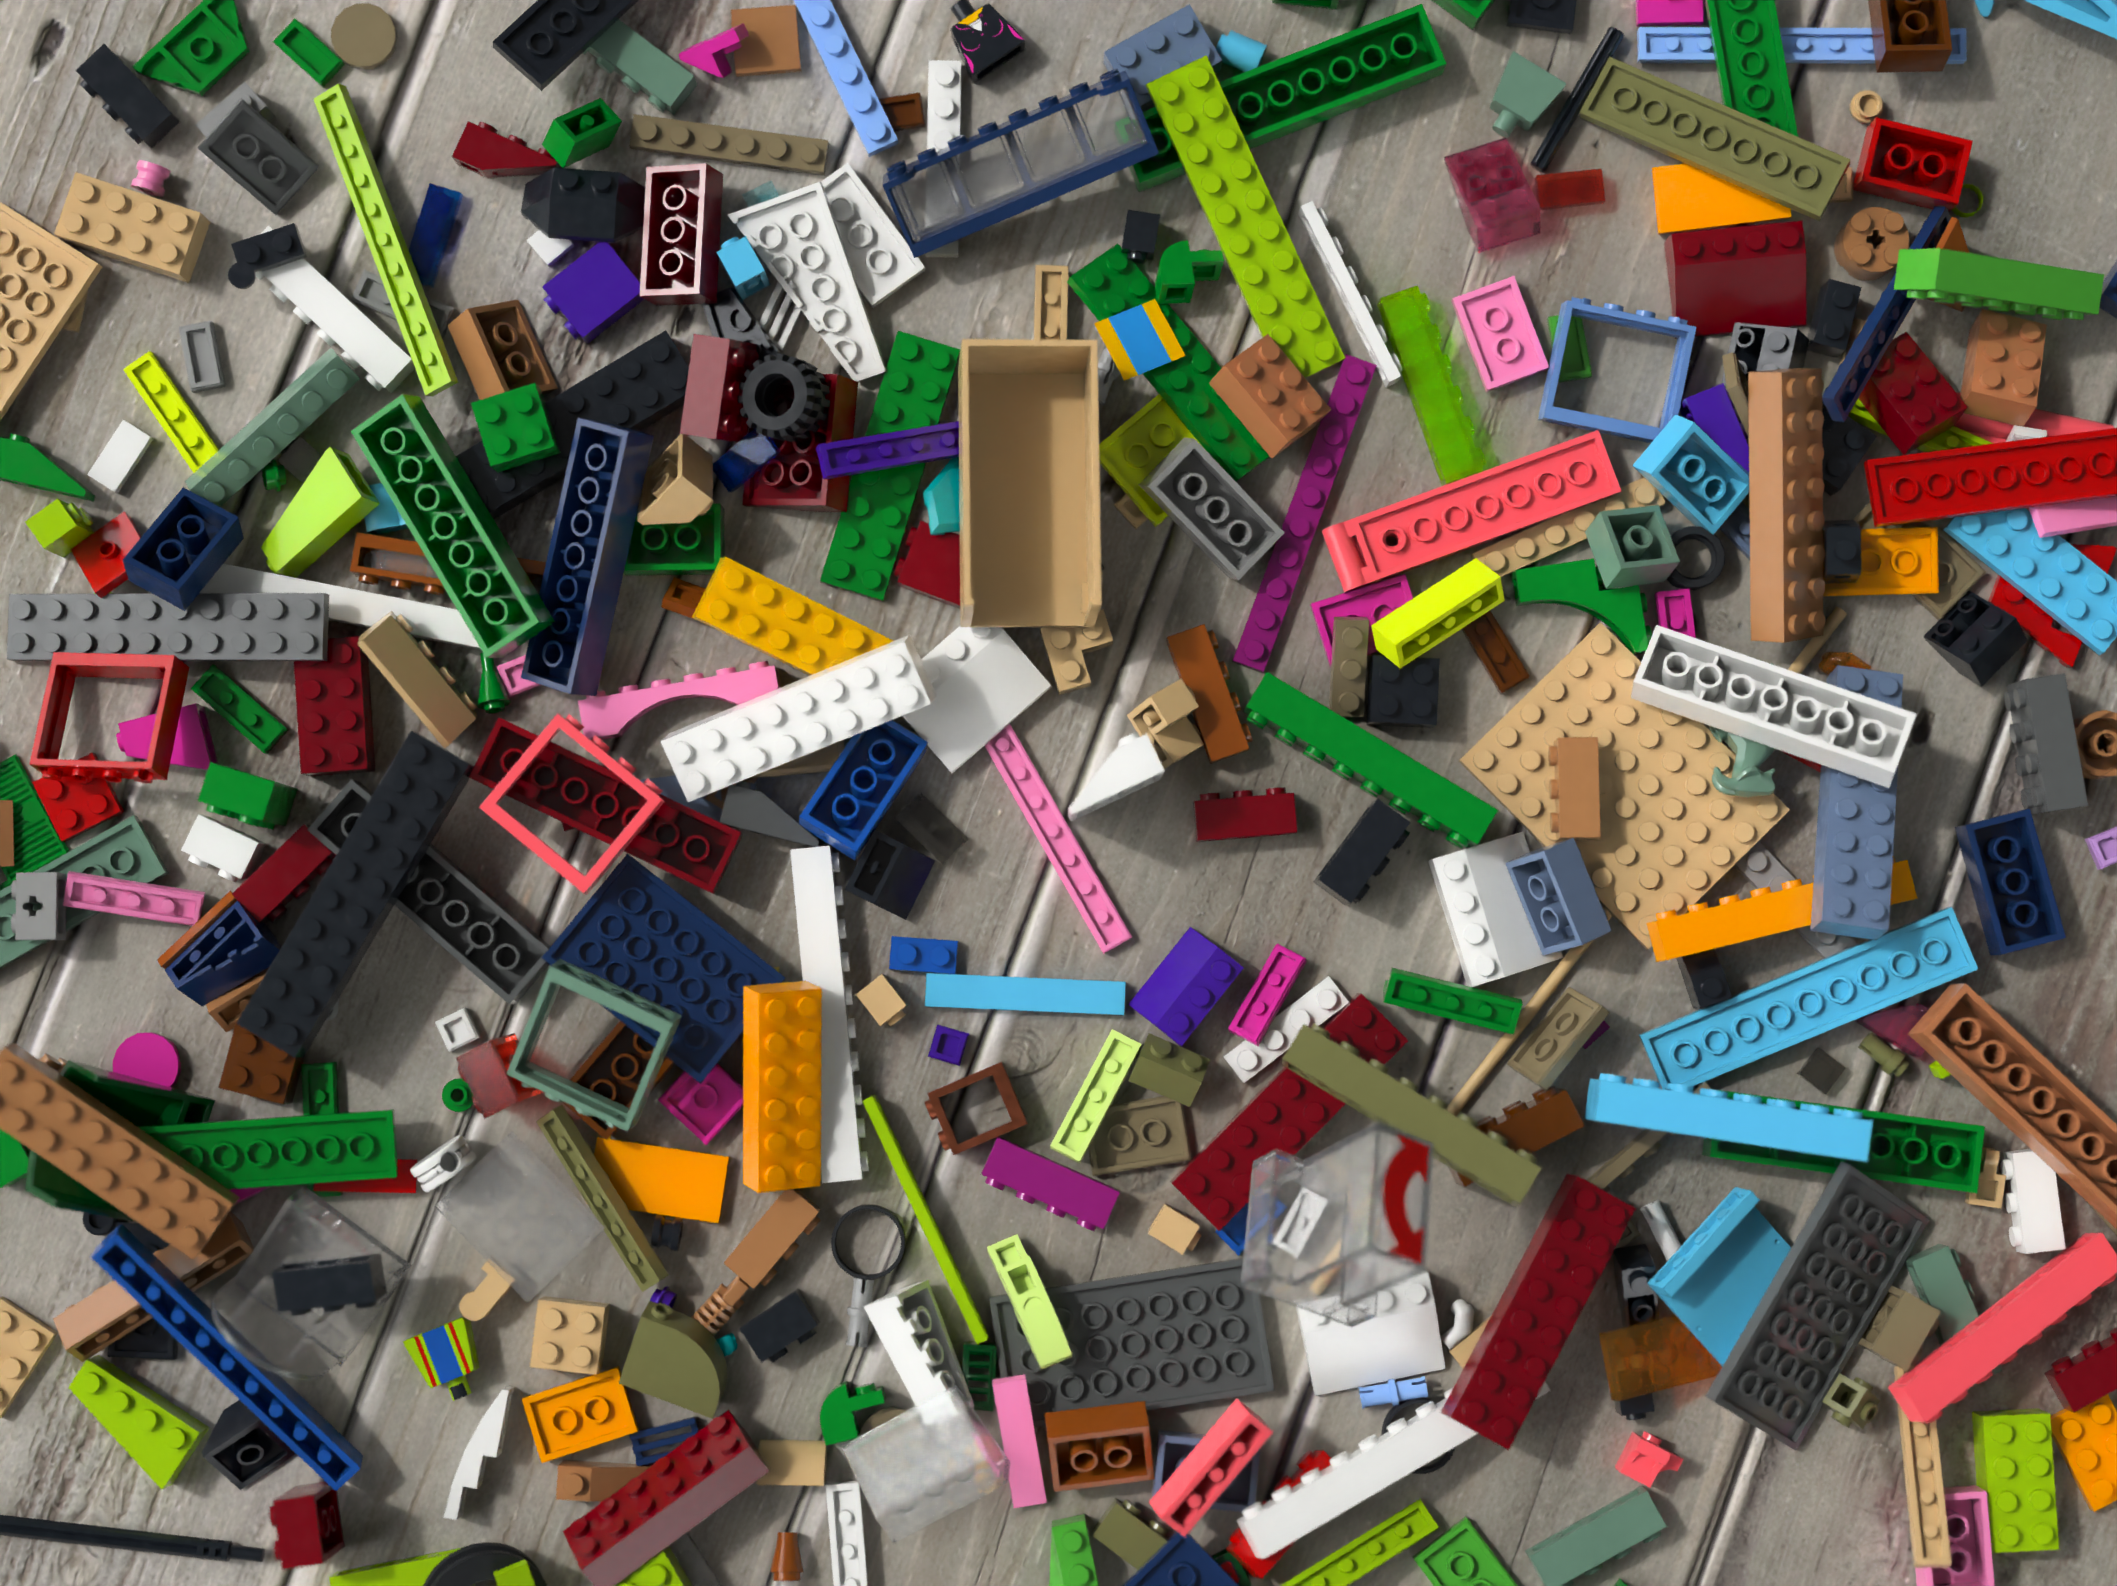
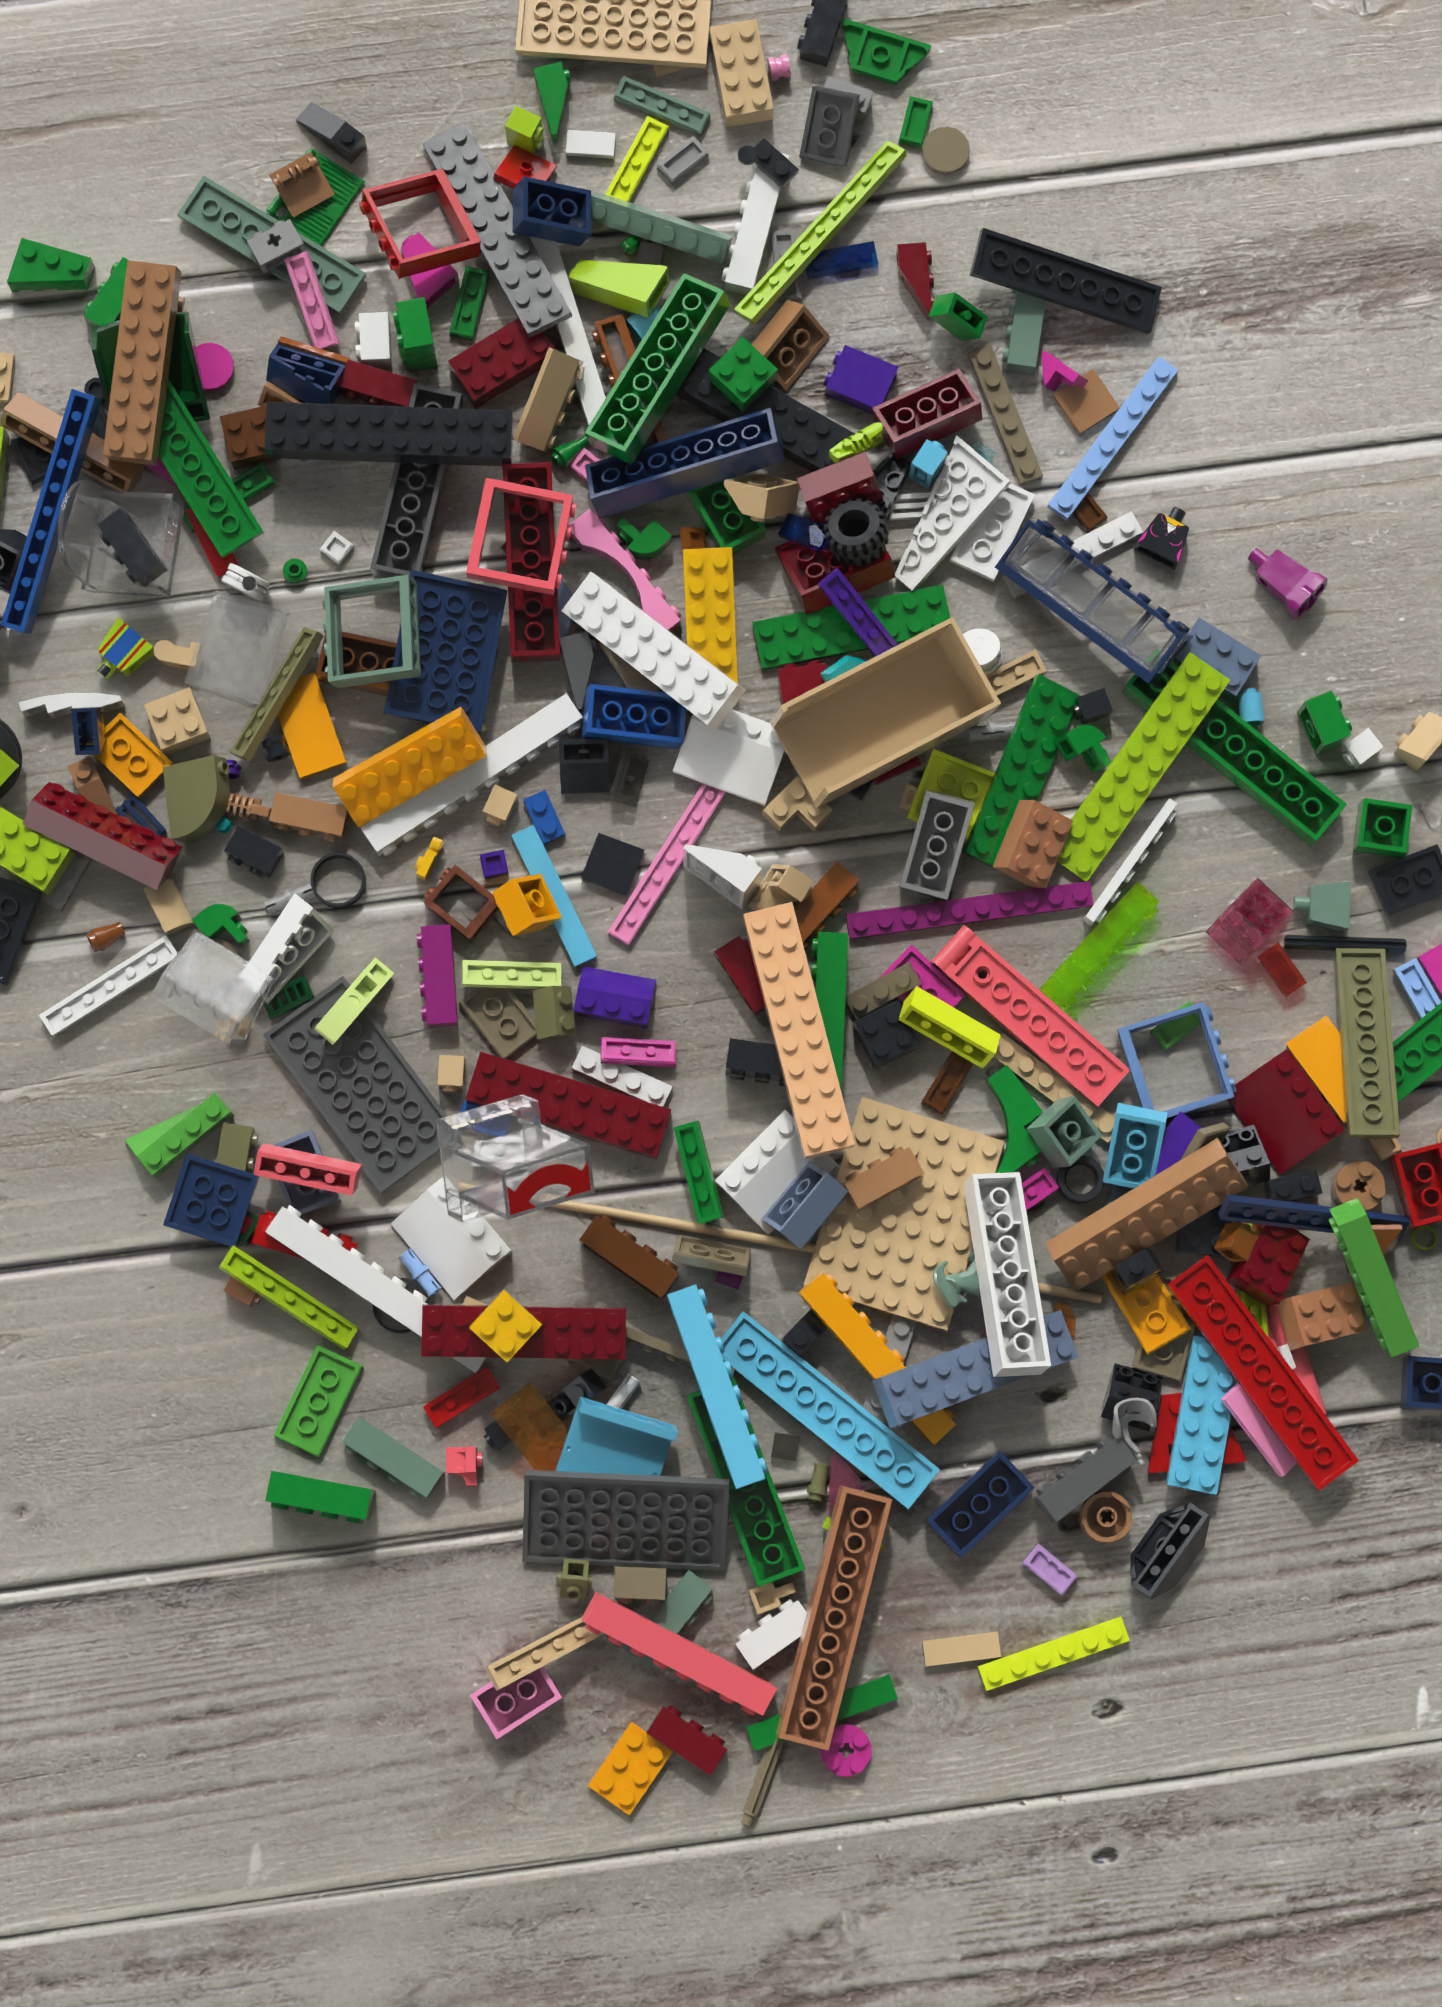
camera: 60 degrees right, 5 degrees down
red plate [32,753,124,842] -> none
clear red brick [456,1033,543,1119] -> none
black wedge [521,168,645,243] -> none
white tile [527,230,574,267] -> none
dark pink plate [658,1064,743,1145] -> none
lime tile [862,1095,989,1344] -> none
bright pink tile [992,1374,1047,1508] -> none
dark orange brick [1045,1401,1154,1492] -> none
sticker [1094,299,1186,381] -> none
olive brick [1282,1023,1542,1207] -> none
white arm [1440,1299,1474,1350] -> none
bright pink plate [1451,276,1549,392] -> none
lime brick [1972,1408,2059,1553] -> none
none -> dark blue torso [71,707,106,755]
none -> yellow plate [414,837,444,882]
none -> red plate [423,1367,501,1428]
none -> yellow brick [469,1289,542,1362]
none -> light orange brick [492,874,562,936]
none -> black tile [581,833,644,896]
none -> sand green tile [614,76,710,137]
none -> green brick [616,517,672,560]
none -> light nougat brick [743,902,855,1160]
none -> lime hinge [829,422,884,463]
none -> white head [963,629,1002,675]
none -> light grey helmet [1112,1398,1157,1466]
none -> dark orange brick [1214,1222,1259,1262]

